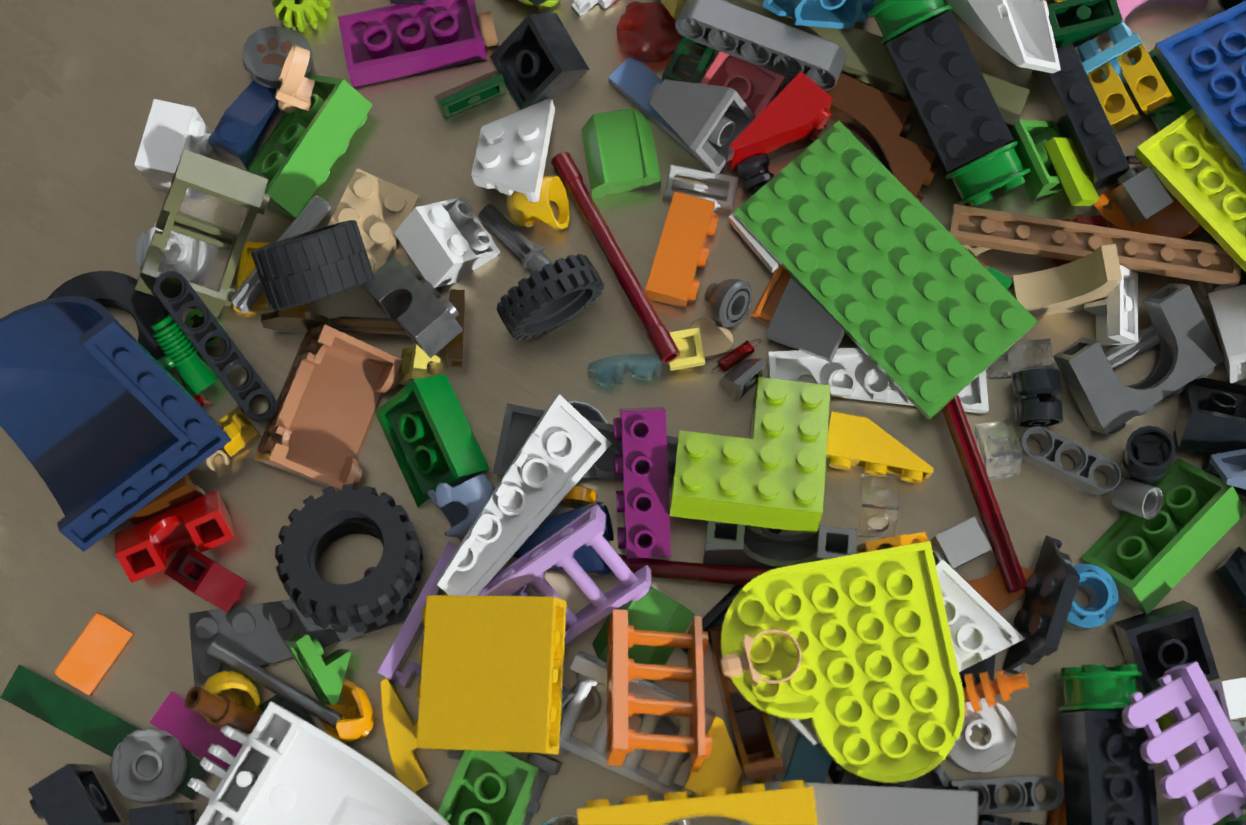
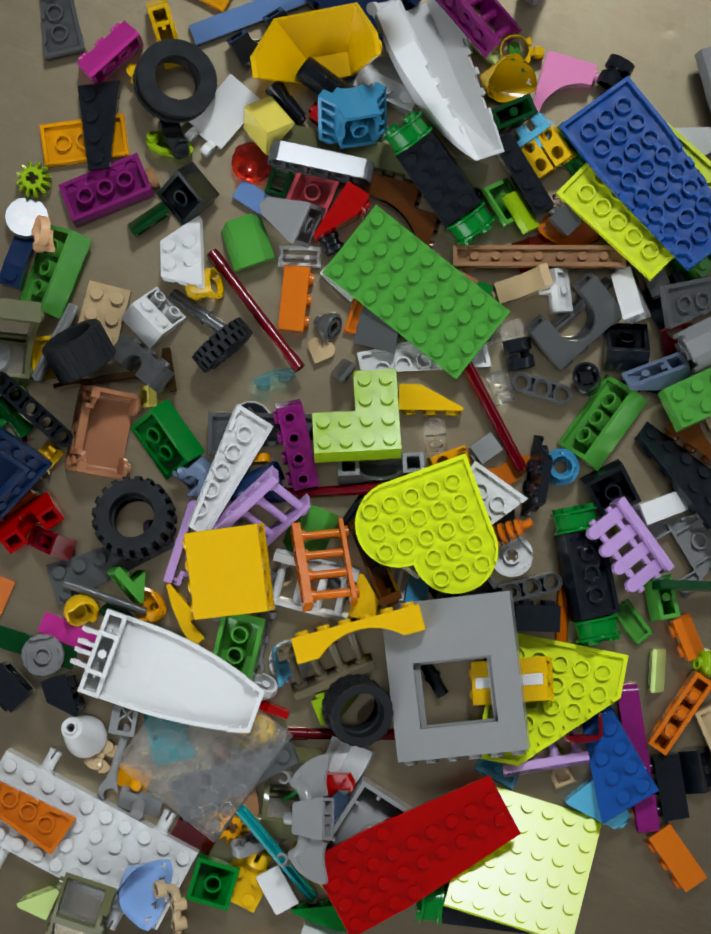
camera: 15 degrees left, 10 degrees up
reddish brown pin [185,686,259,734] -> none
light yellow tile [668,327,705,371] -> none
red piece [711,339,761,373] -> none
light nougat piece [720,629,801,687] -> none
light grey beam [1112,478,1163,519] -> none

